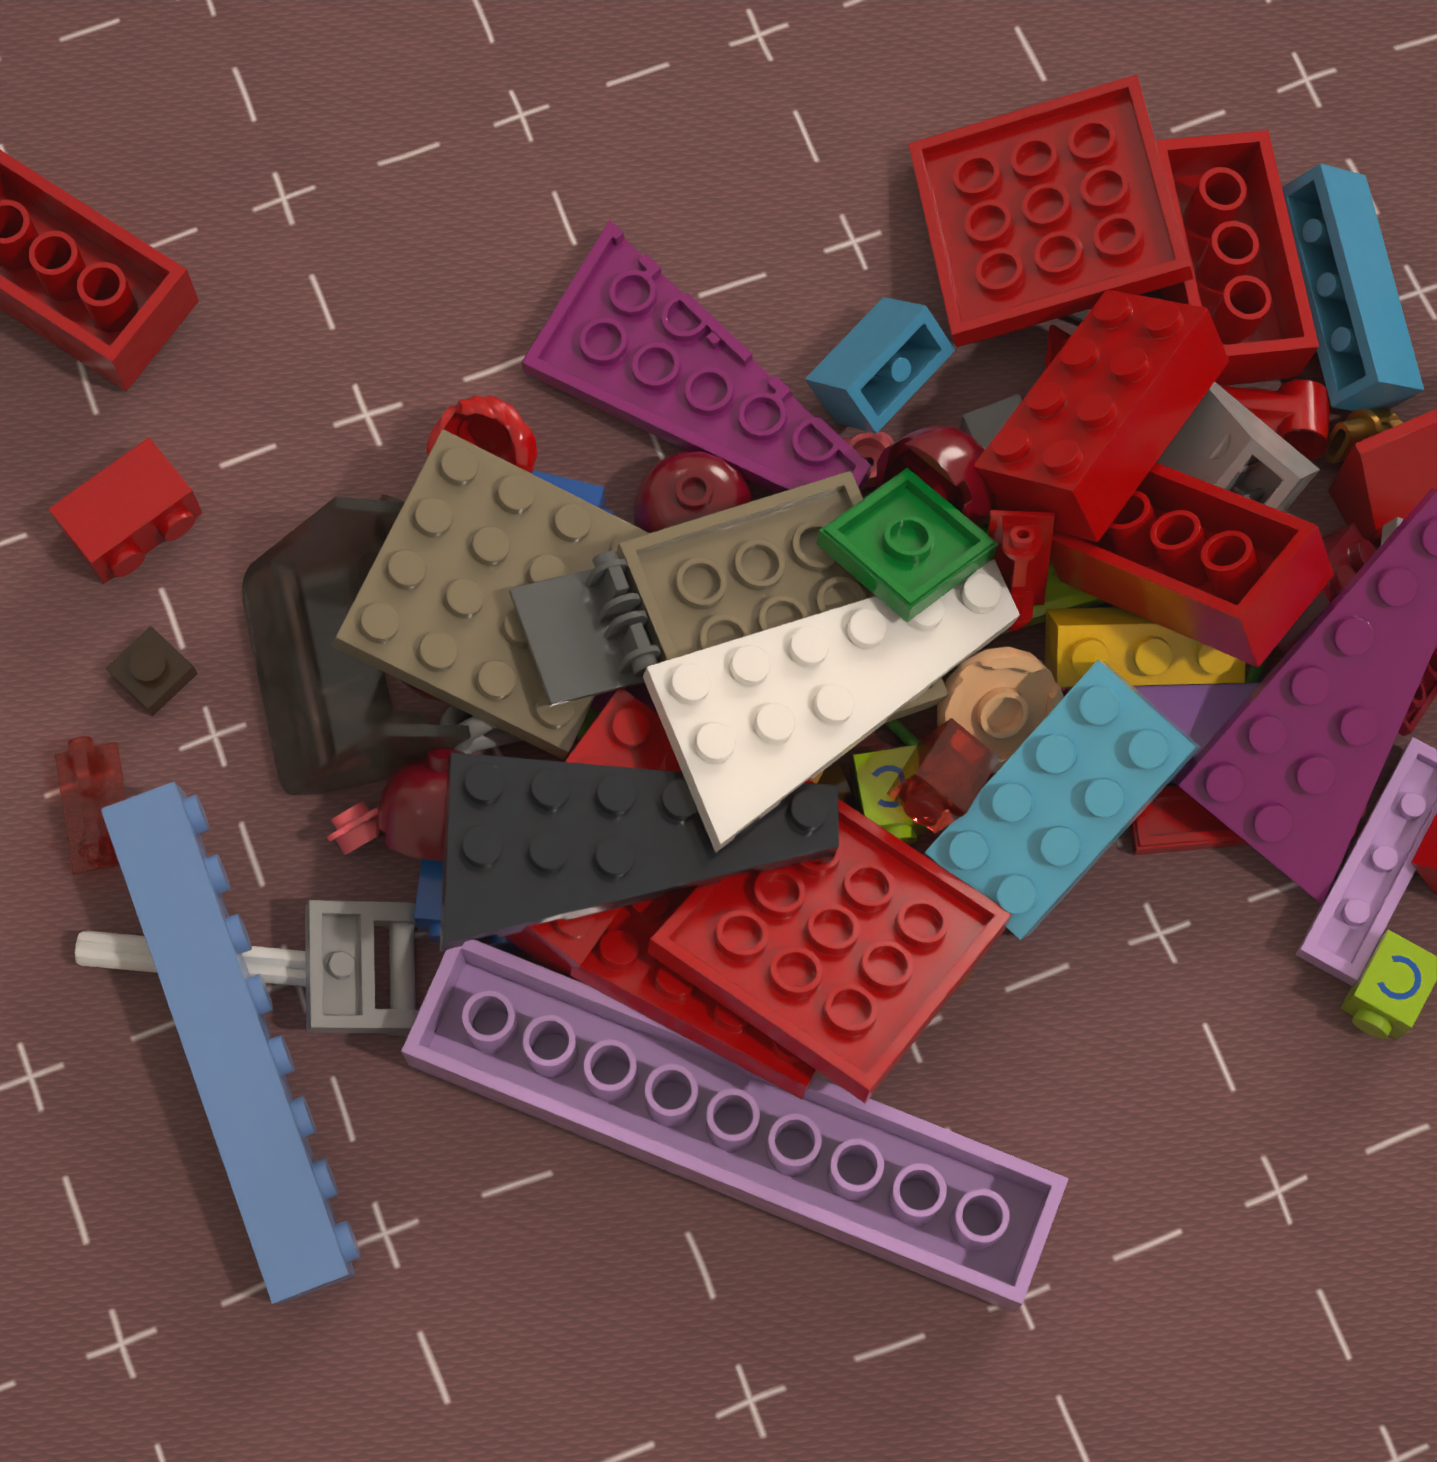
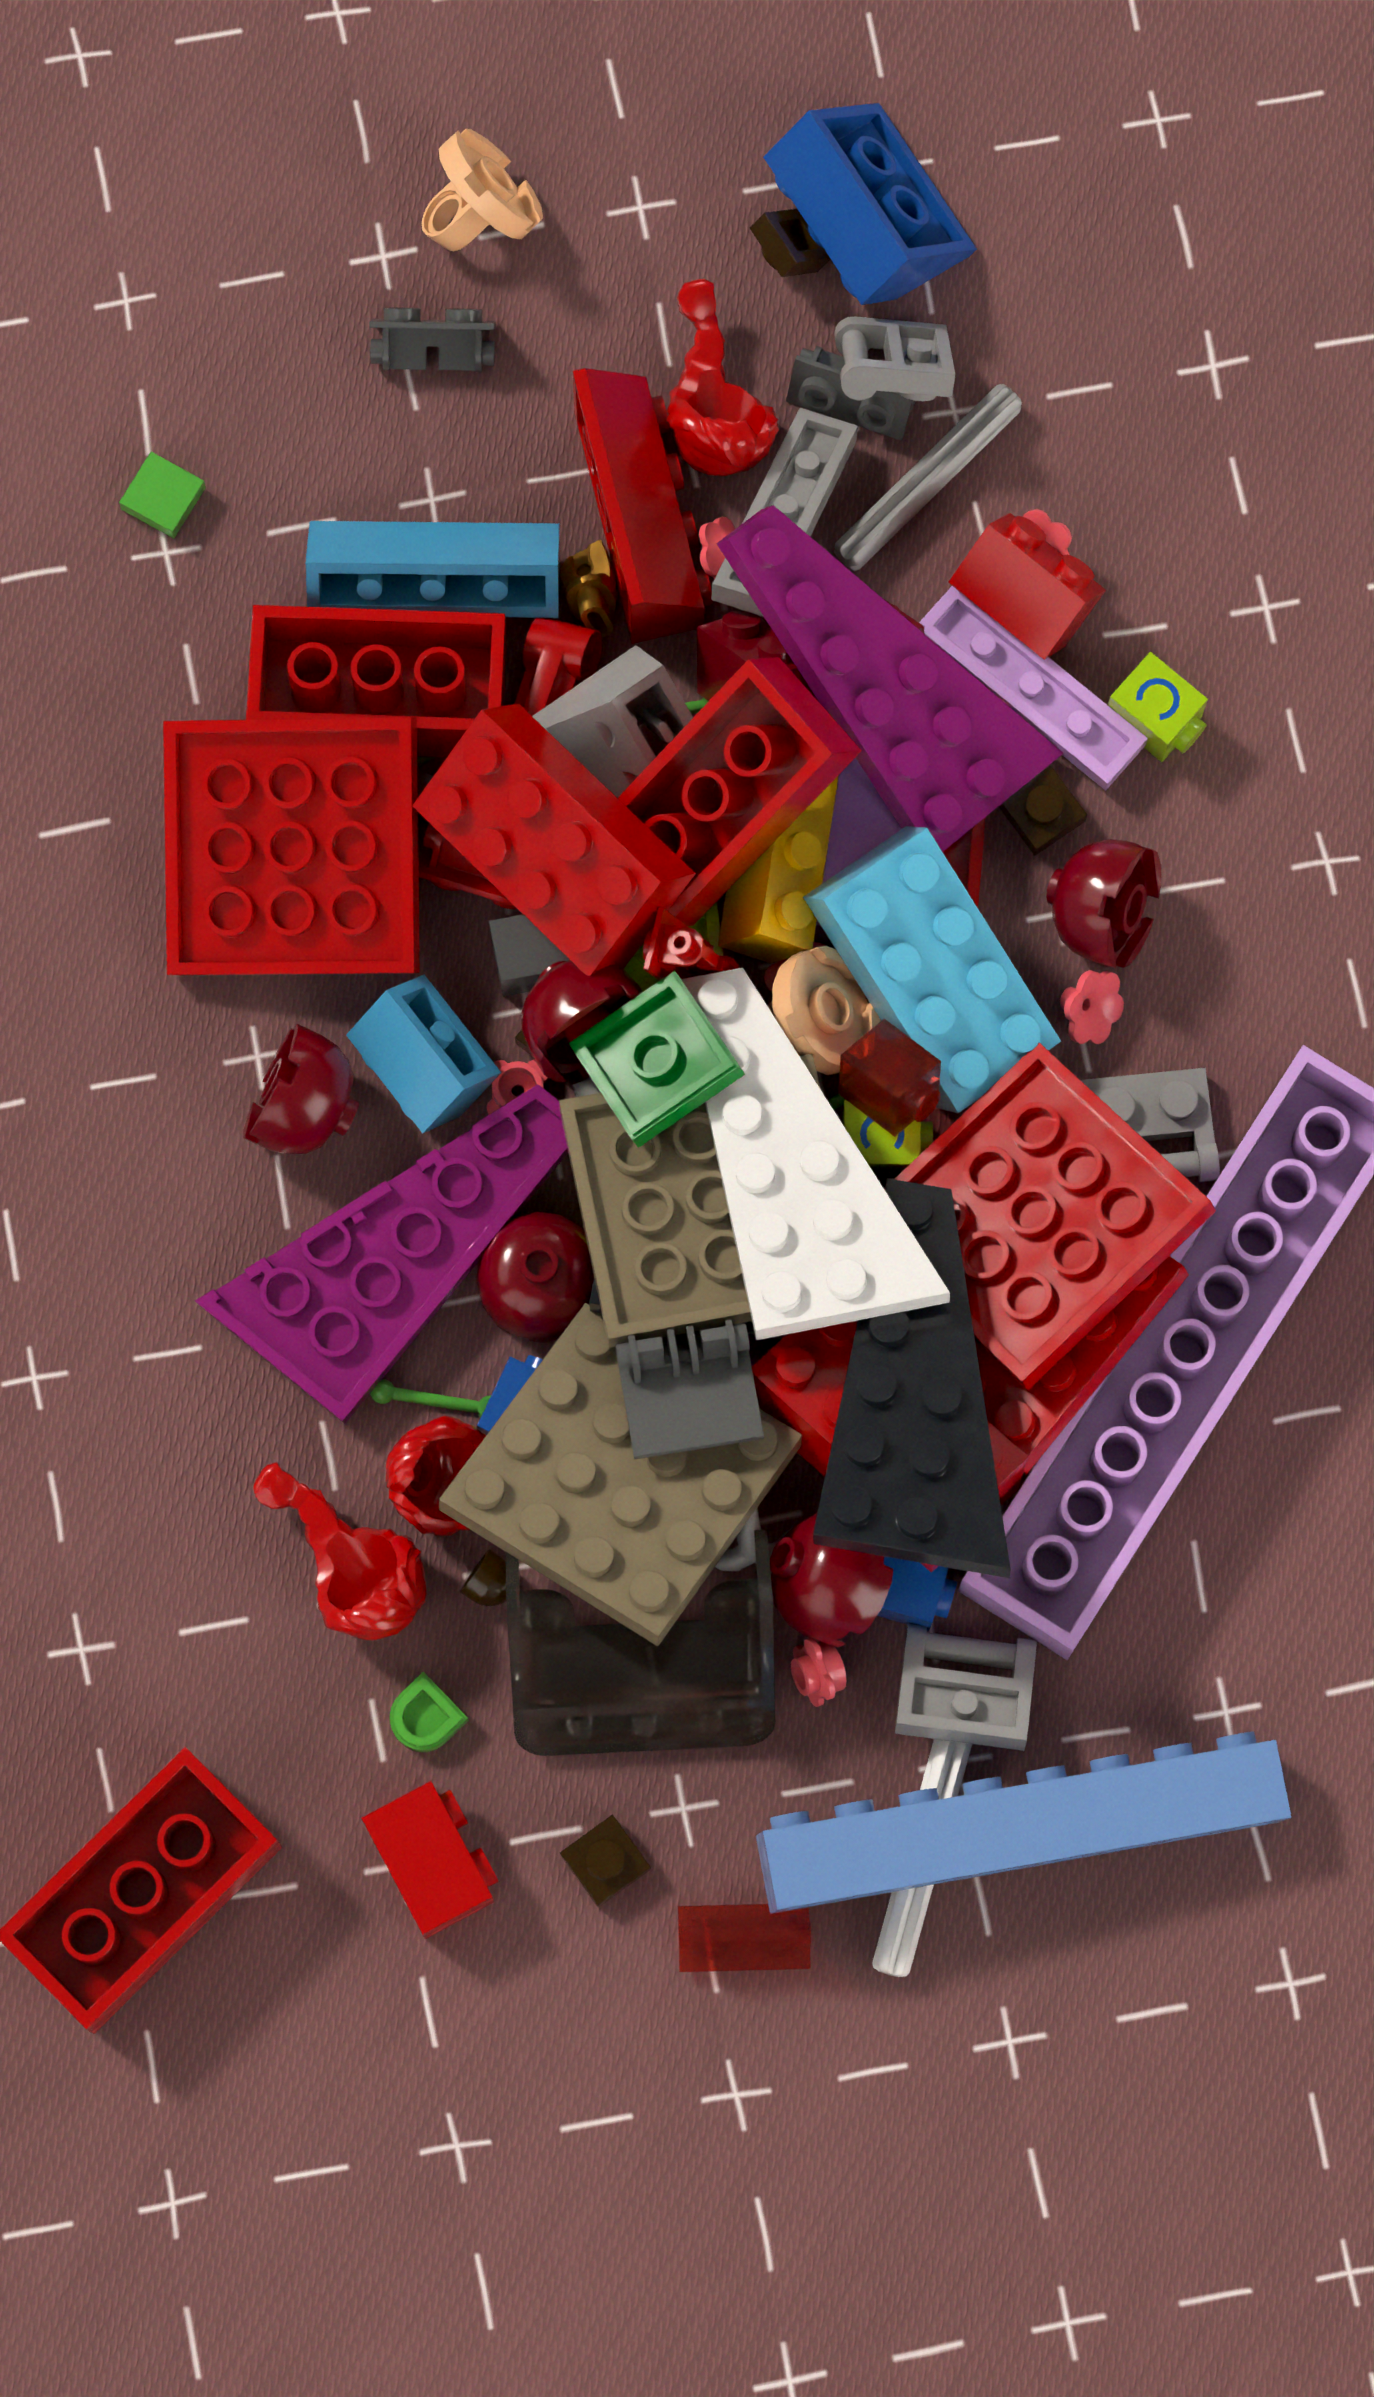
camera: 80 degrees left, 5 degrees up
none -> bright green tile [119,451,206,539]
none -> dark red cylinder [243,1024,359,1154]
none -> red hair [253,1462,427,1641]
none -> bright green hinge [370,1379,491,1418]
none -> bright green tile [390,1672,469,1752]
none -> dark brown plate [998,765,1087,856]
none -> dark red cylinder [1046,839,1161,968]
none -> coral plant [1060,970,1124,1044]
none -> light grey plate [1081,1068,1220,1182]

